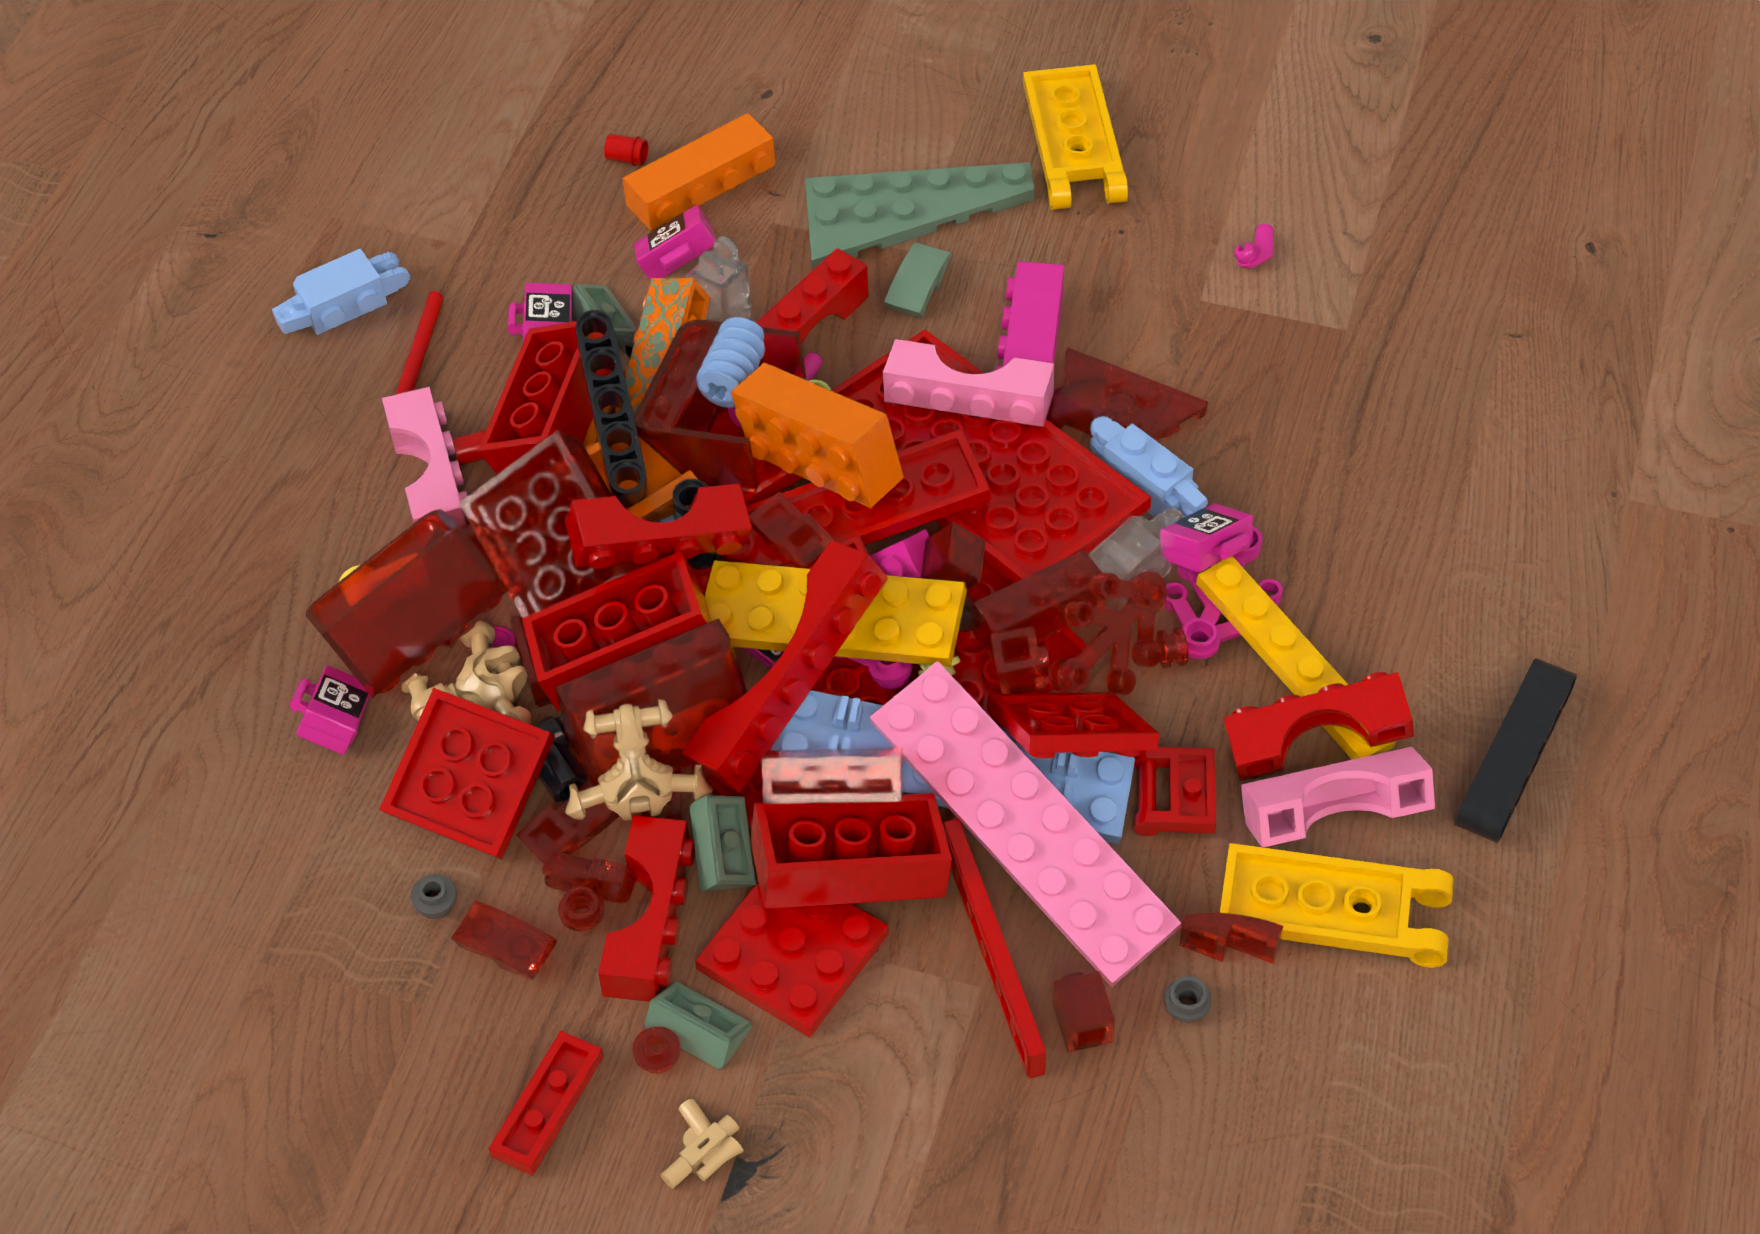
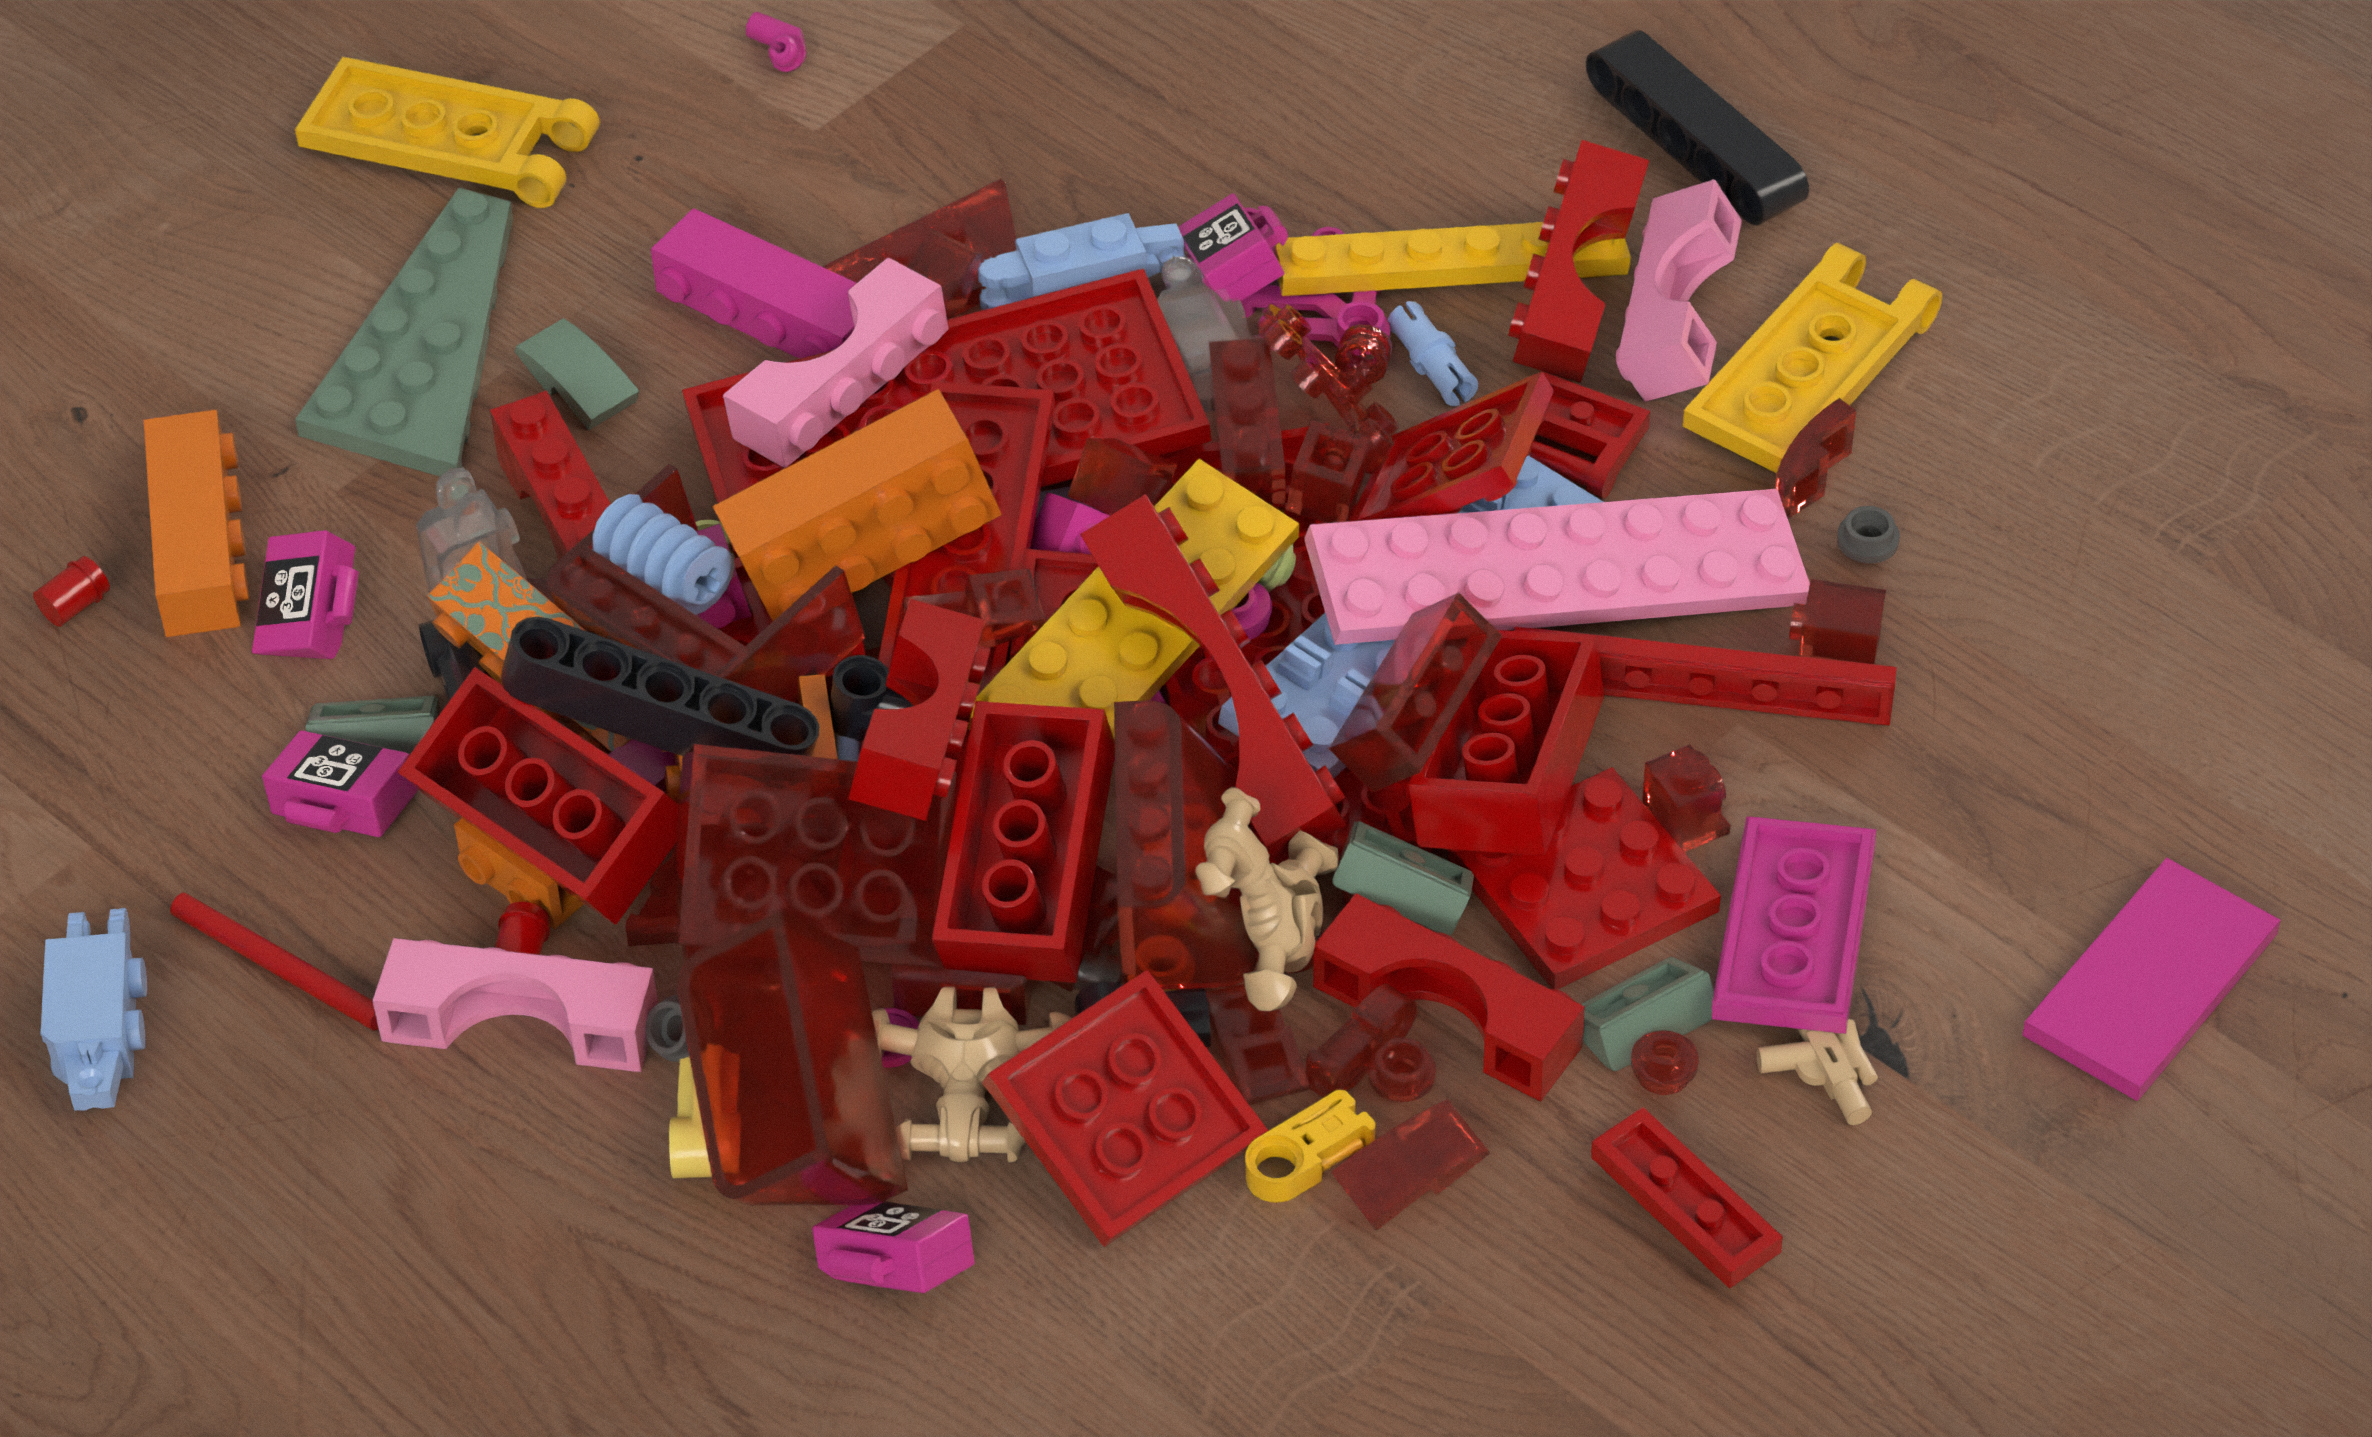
camera: 65 degrees left, 5 degrees down
dark grey plate [410,874,457,919] -> none
none -> yellow piece [1245,1090,1375,1203]
none -> light blue pin [1388,301,1479,406]
none -> clear red brick [1642,744,1731,852]
none -> dark pink tile [1712,816,1877,1034]

